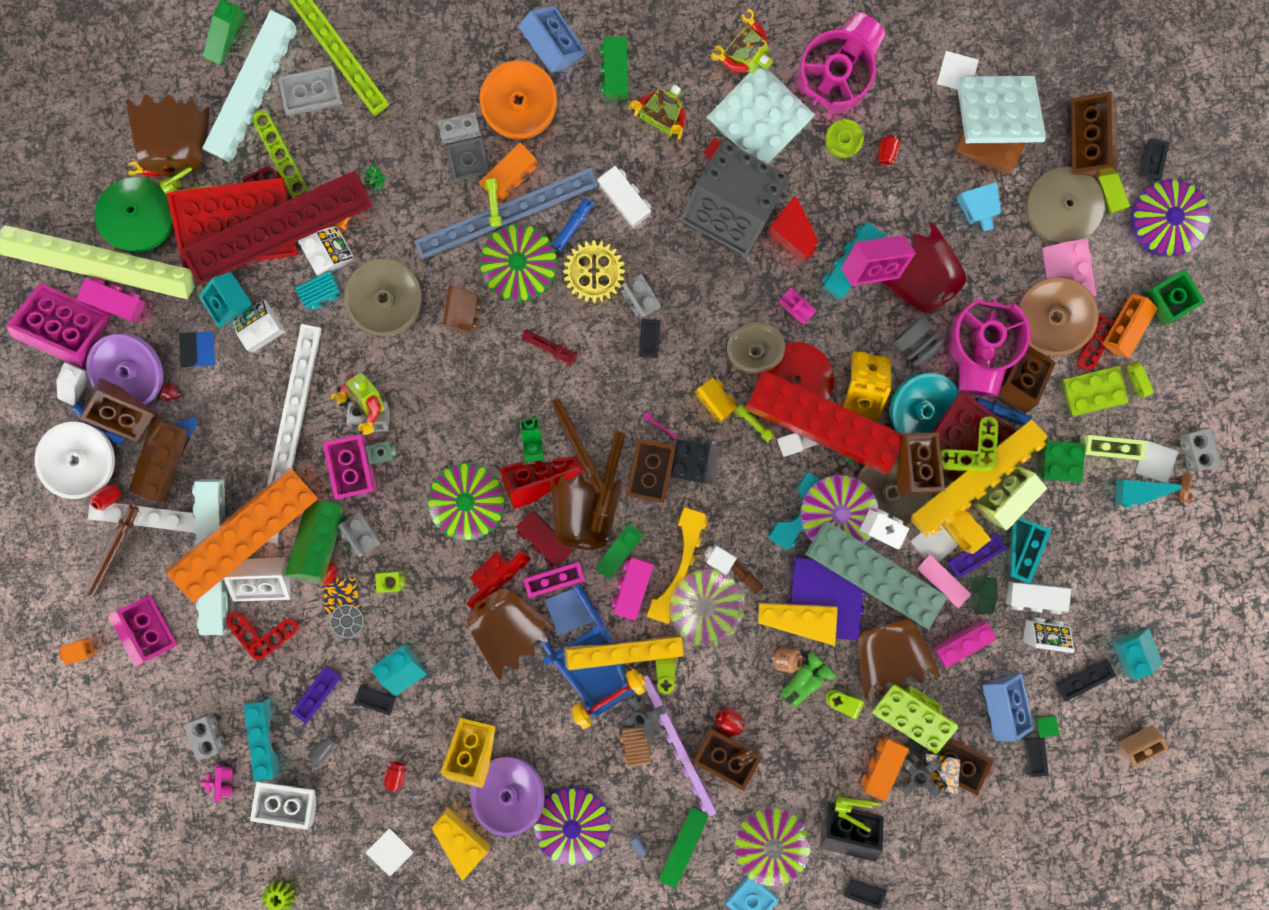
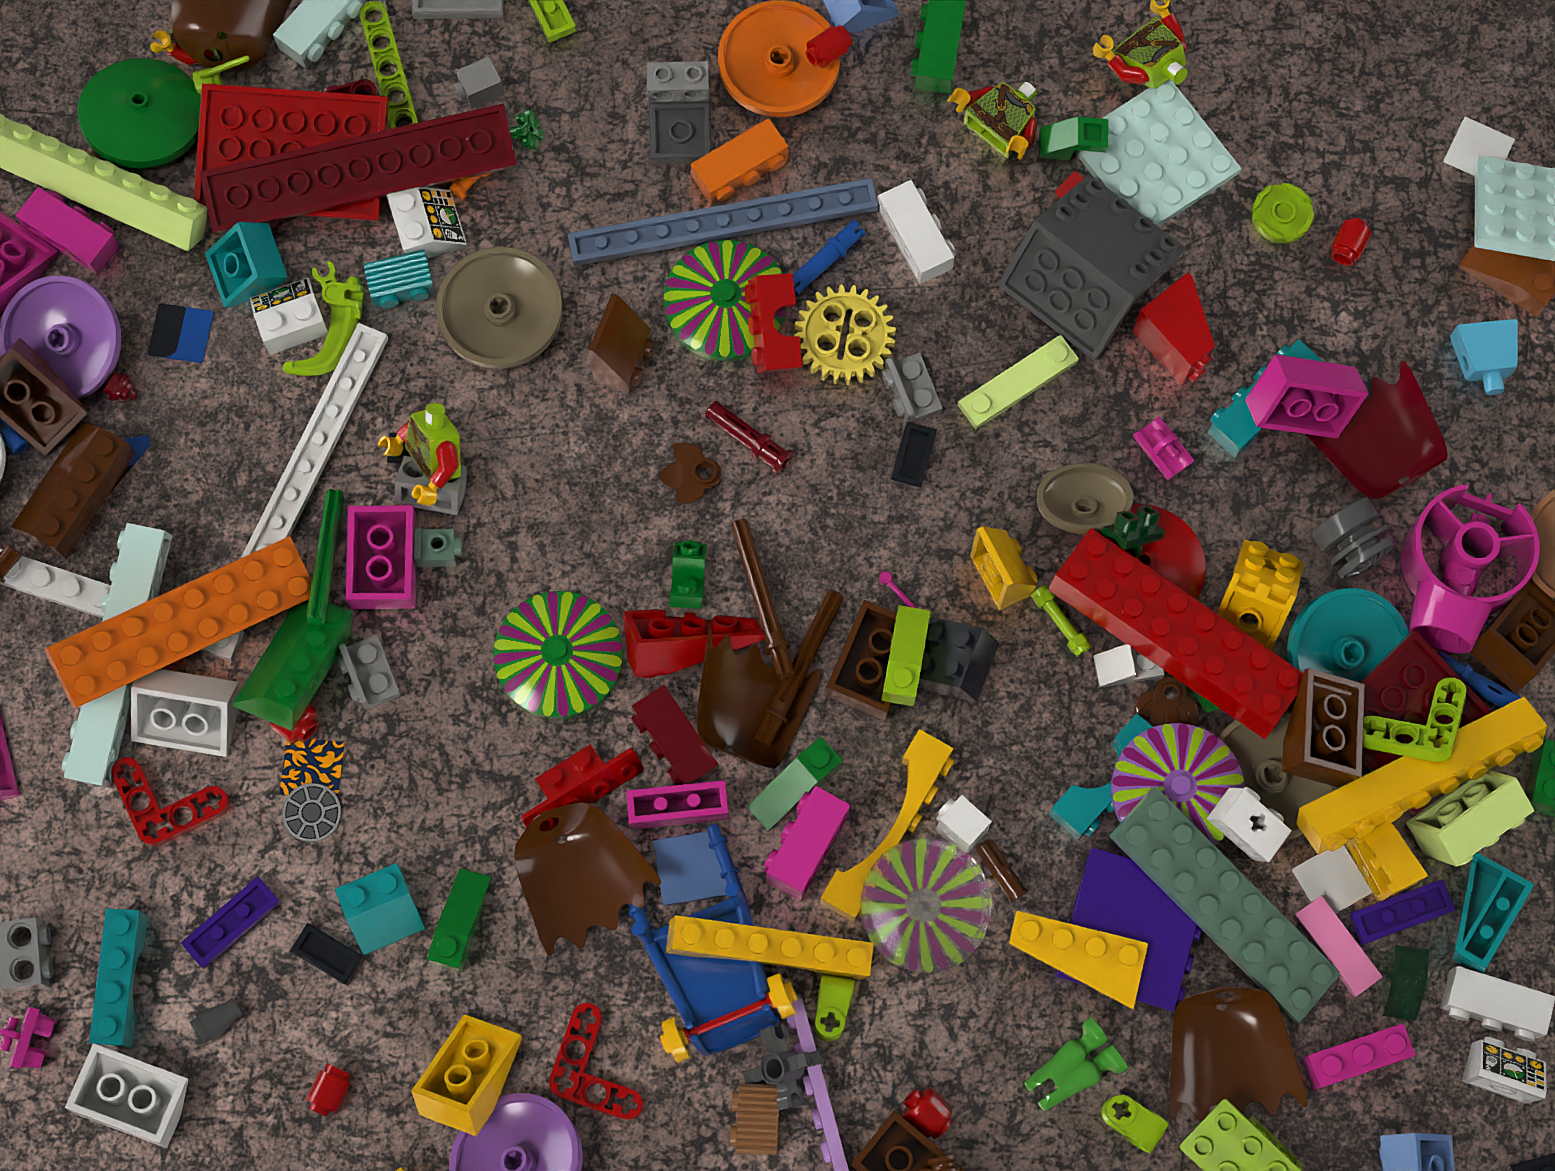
camera: 10 degrees right, 15 degrees down
lime brick [375,570,406,593] -> none
lime bar [485,178,502,227] -> none
nougat head [772,646,803,673] -> none
dark pink animal [797,12,886,114] -> none
none -> lime piece [282,261,365,376]
none -> green axle [307,489,344,625]
none -> green slope [426,868,492,973]
none -> light grey brick [454,56,505,109]
none -> red beam [549,1003,644,1121]
none -> reddish brown plate [658,443,721,504]
none -> red arch [745,273,803,374]
none -> red brick [805,25,853,68]
none -> lime slope [881,605,931,706]
none -> yellowish green plate [958,334,1079,430]
none -> green slope [1039,116,1108,160]
none -> dark green hips [1101,505,1165,558]
none -> reddish brown plate [1134,676,1199,727]

